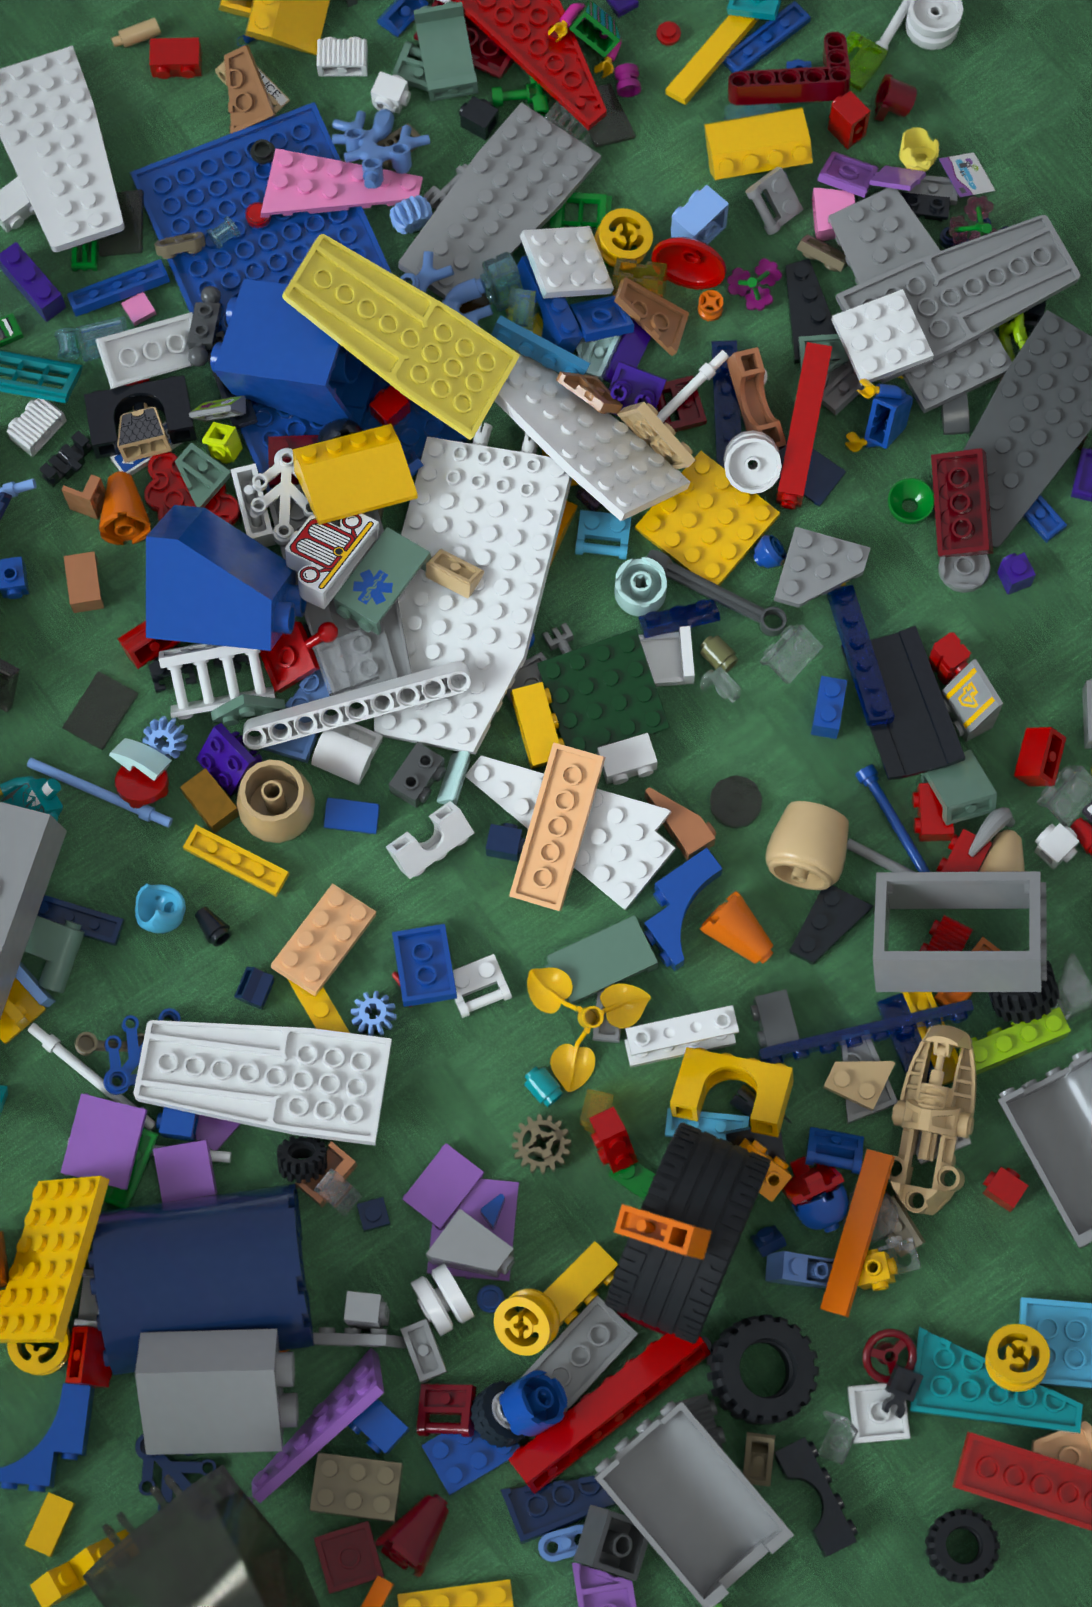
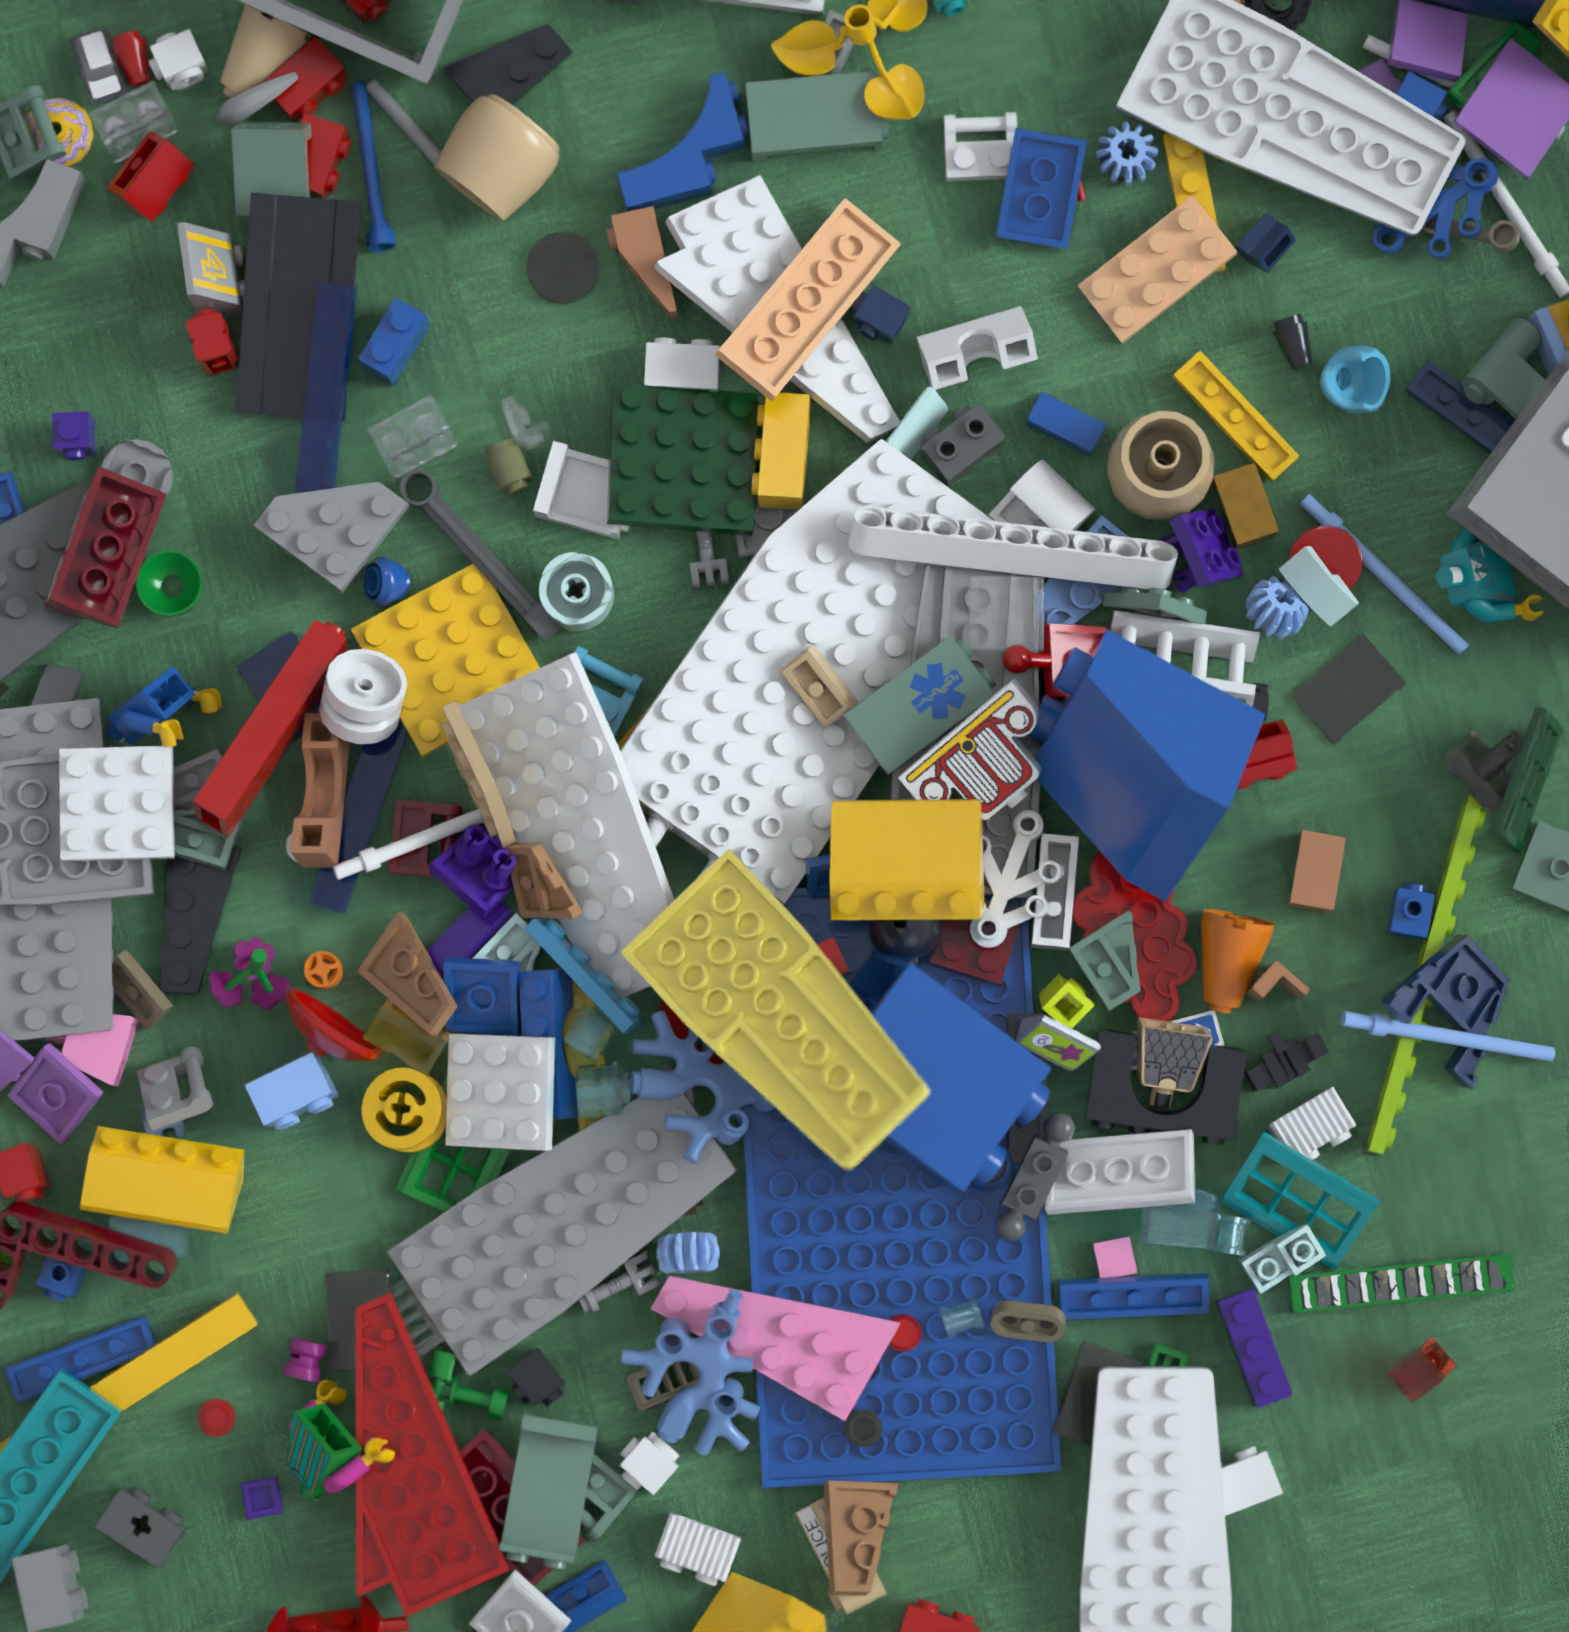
camera: 160 degrees left, 10 degrees up
clear blue plate [638,599,721,638] -> none
orange cone [699,890,774,964] -> none
none -> light aqua slope [1239,1224,1326,1294]

